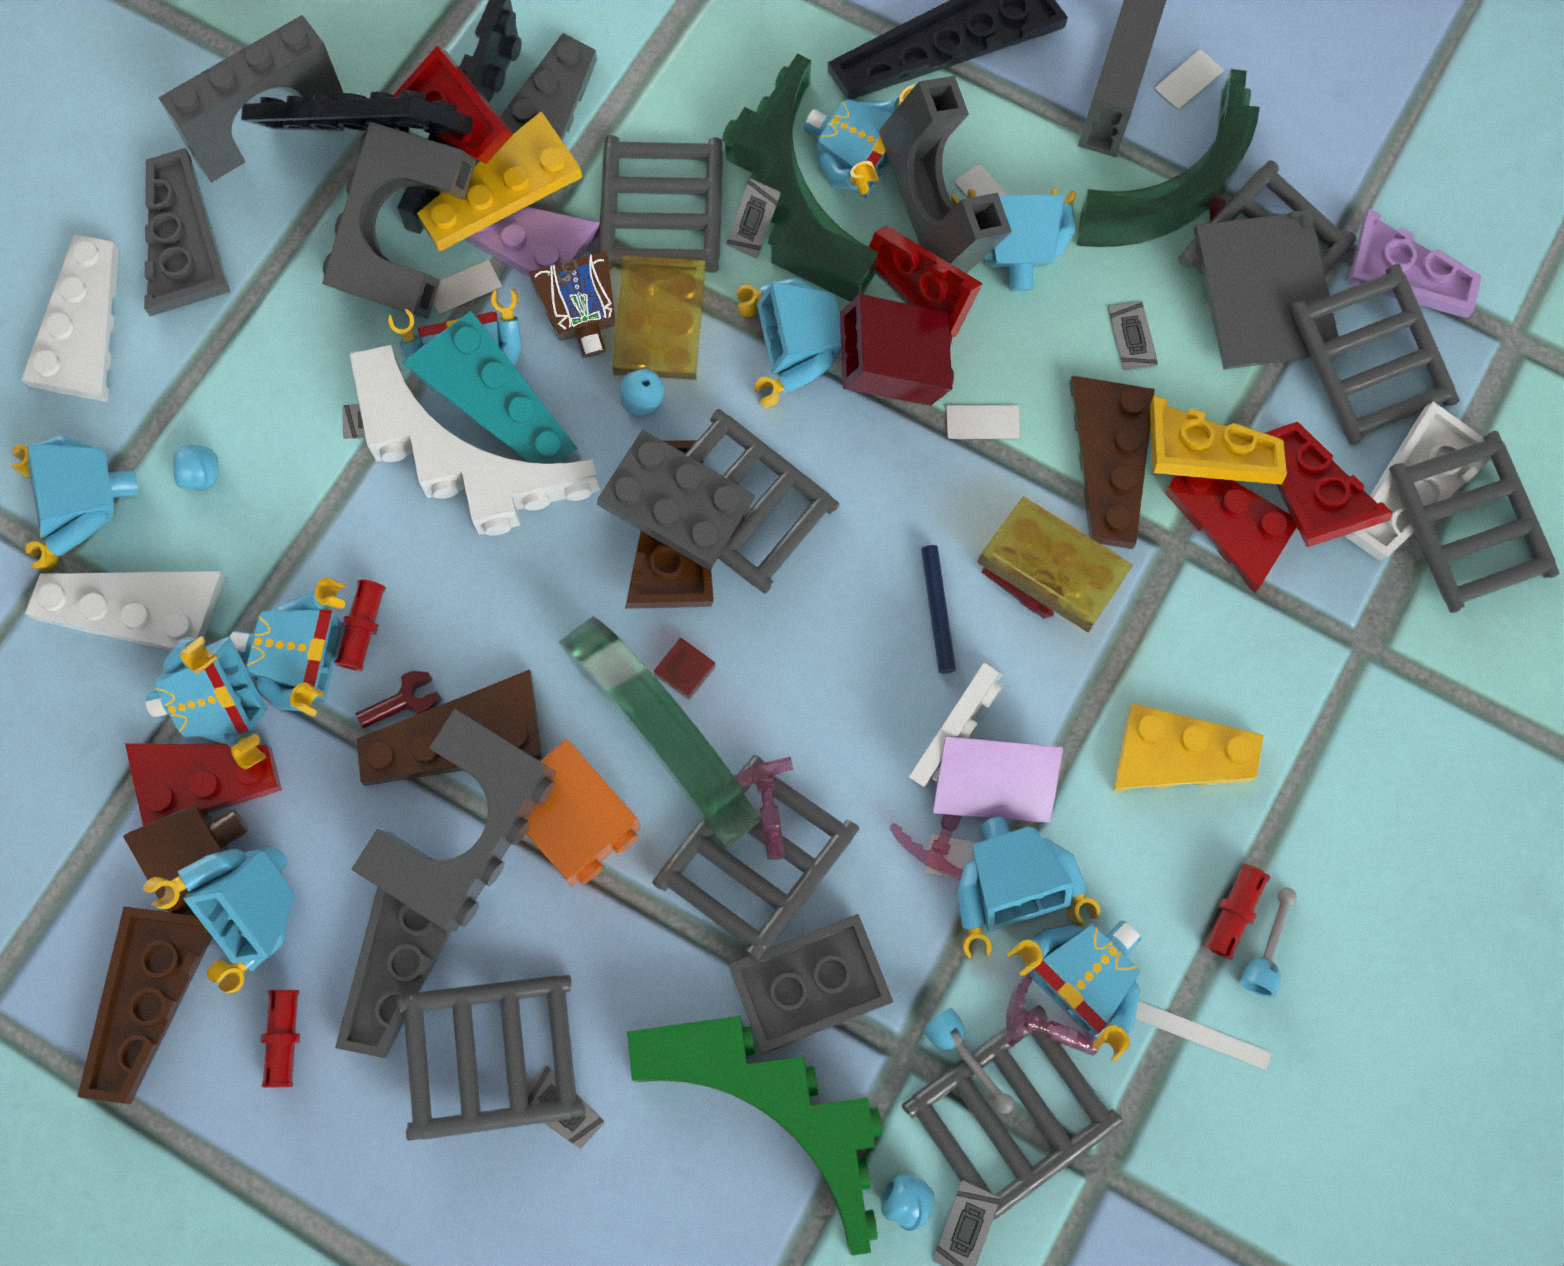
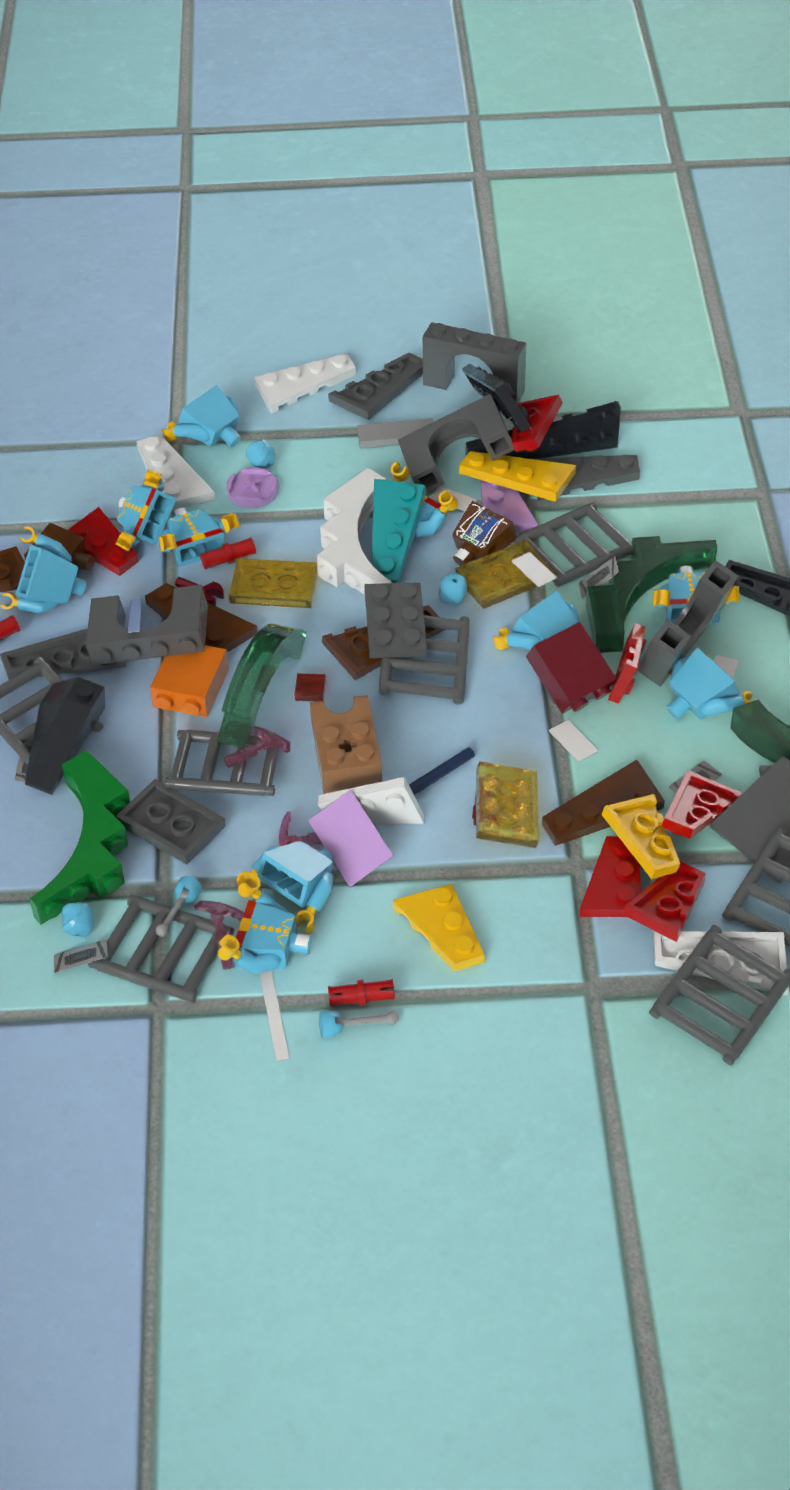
camera: 60 degrees right, 25 degrees down
none -> black wedge [25,677,105,795]
none -> light blue sticker [128,599,142,633]
none -> lavender tile [227,467,278,508]
none -> clear yellow plate [229,558,318,608]
none -> medium nougat brick [310,695,382,794]
none -> light grey tile [357,418,433,448]
none -> white sticker [511,552,557,587]
none -> wing [661,770,743,839]

